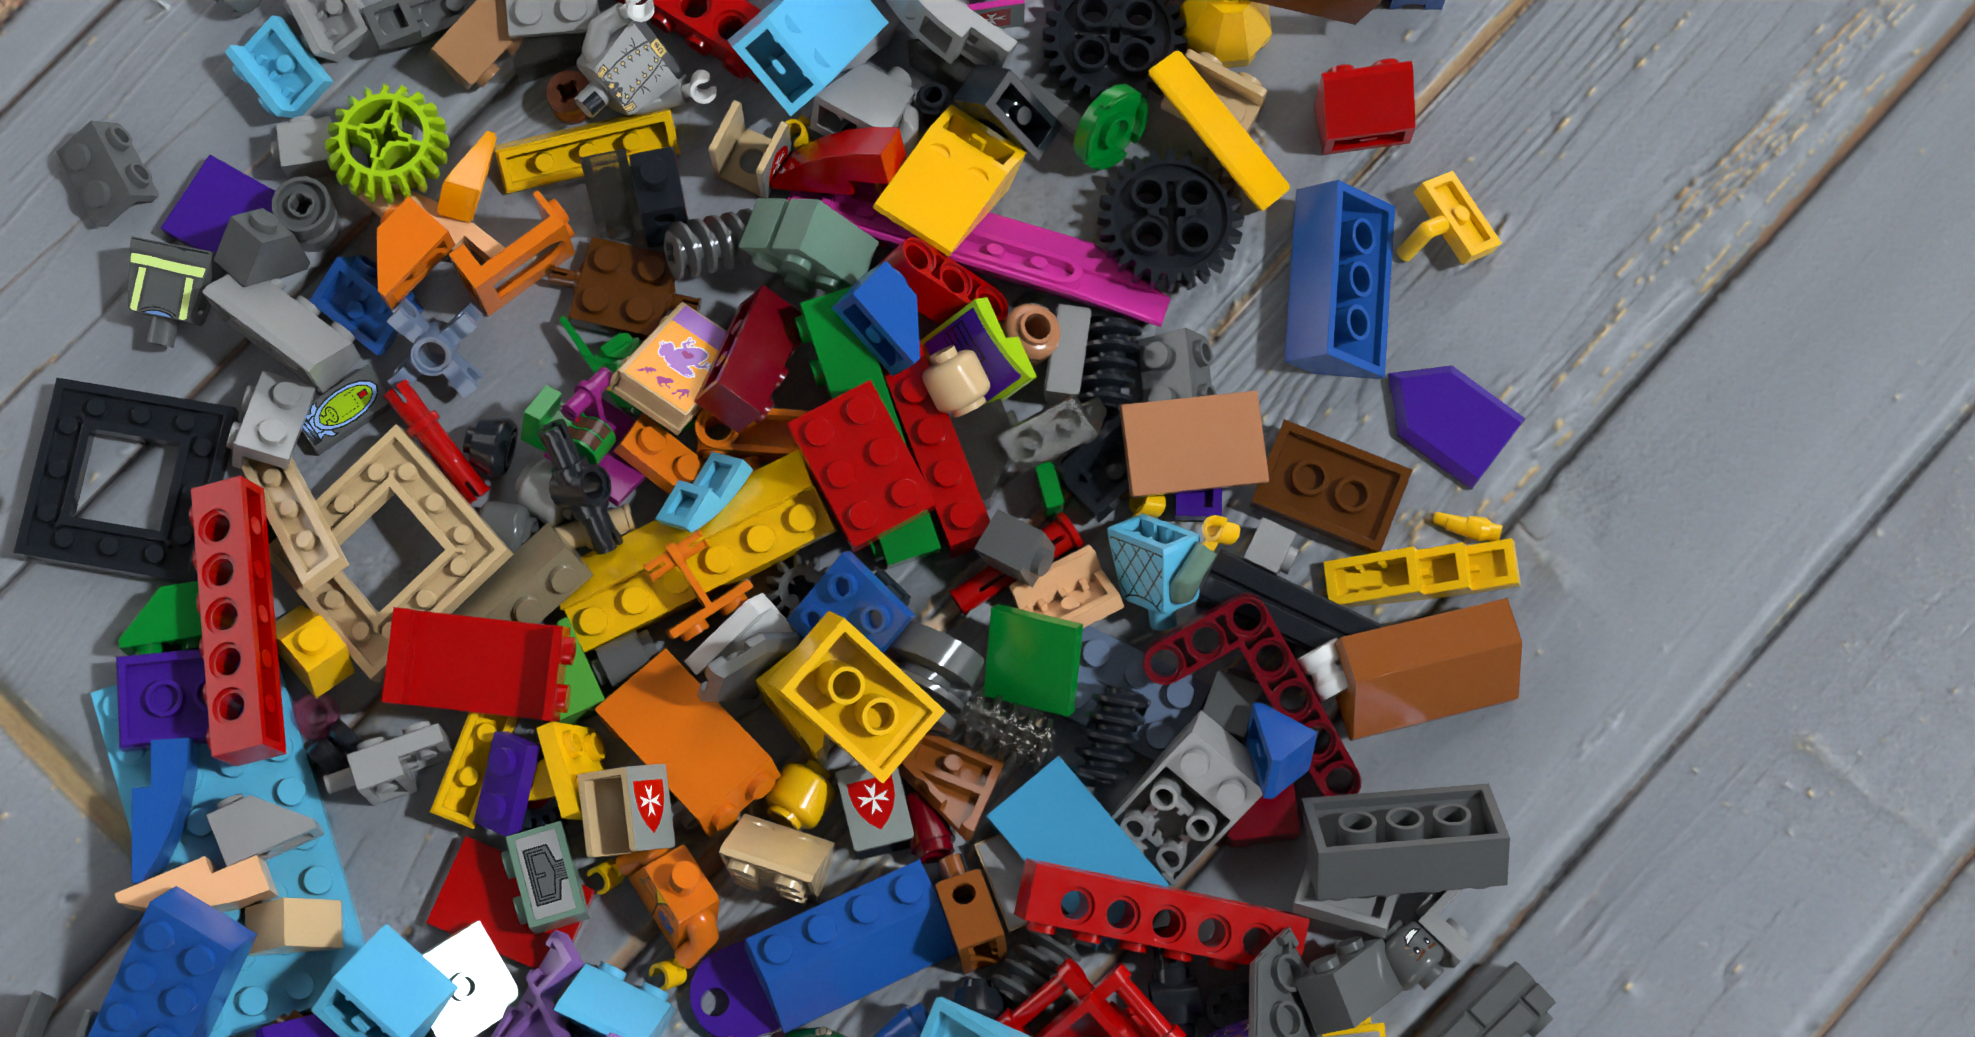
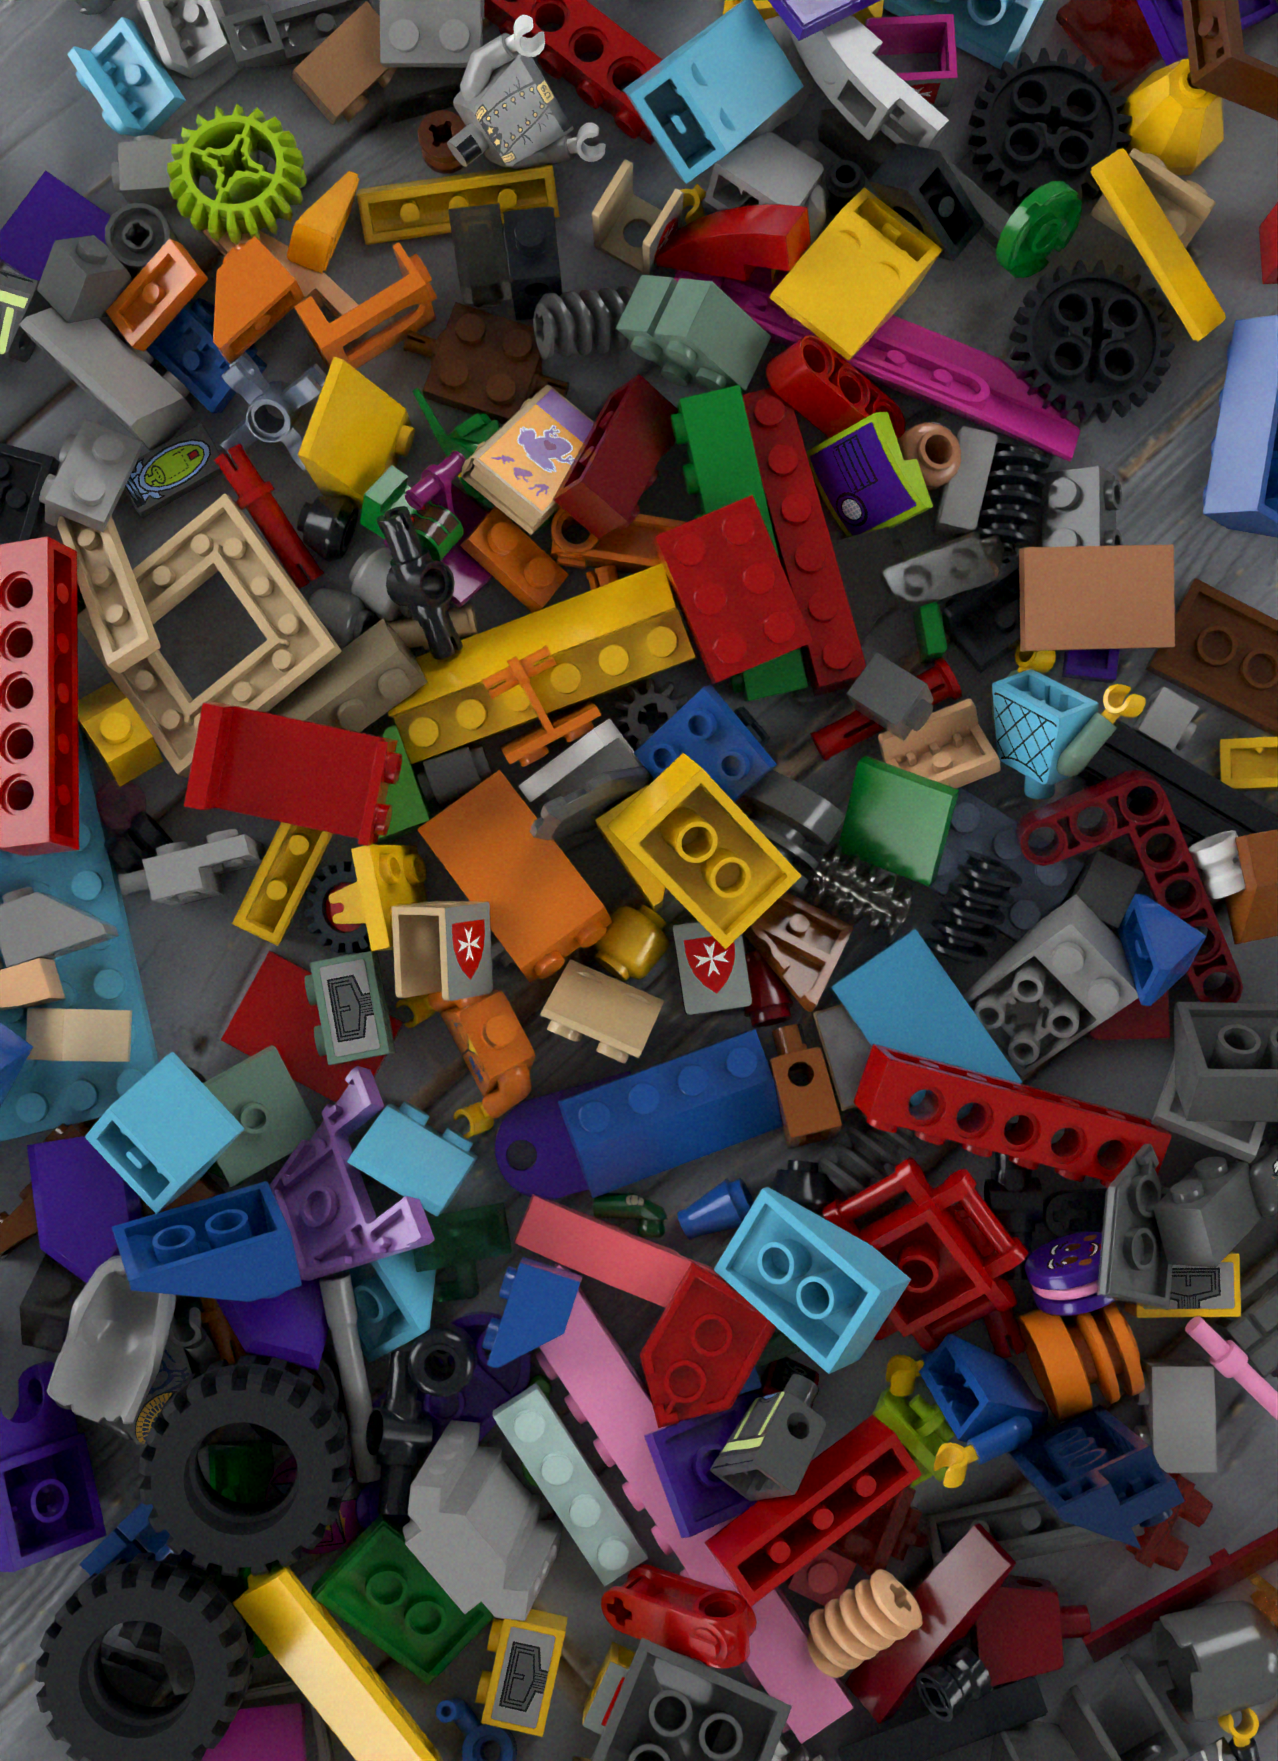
camera: 10 degrees right, 10 degrees up
dark purple plate [474,731,541,837] -> none
medium azure slope [655,451,753,533] -> none
blue slope [832,261,920,377] -> none
tan head [922,345,990,417] -> none
none -> orange plate [105,238,209,352]
none -> yellow slope [298,357,415,509]

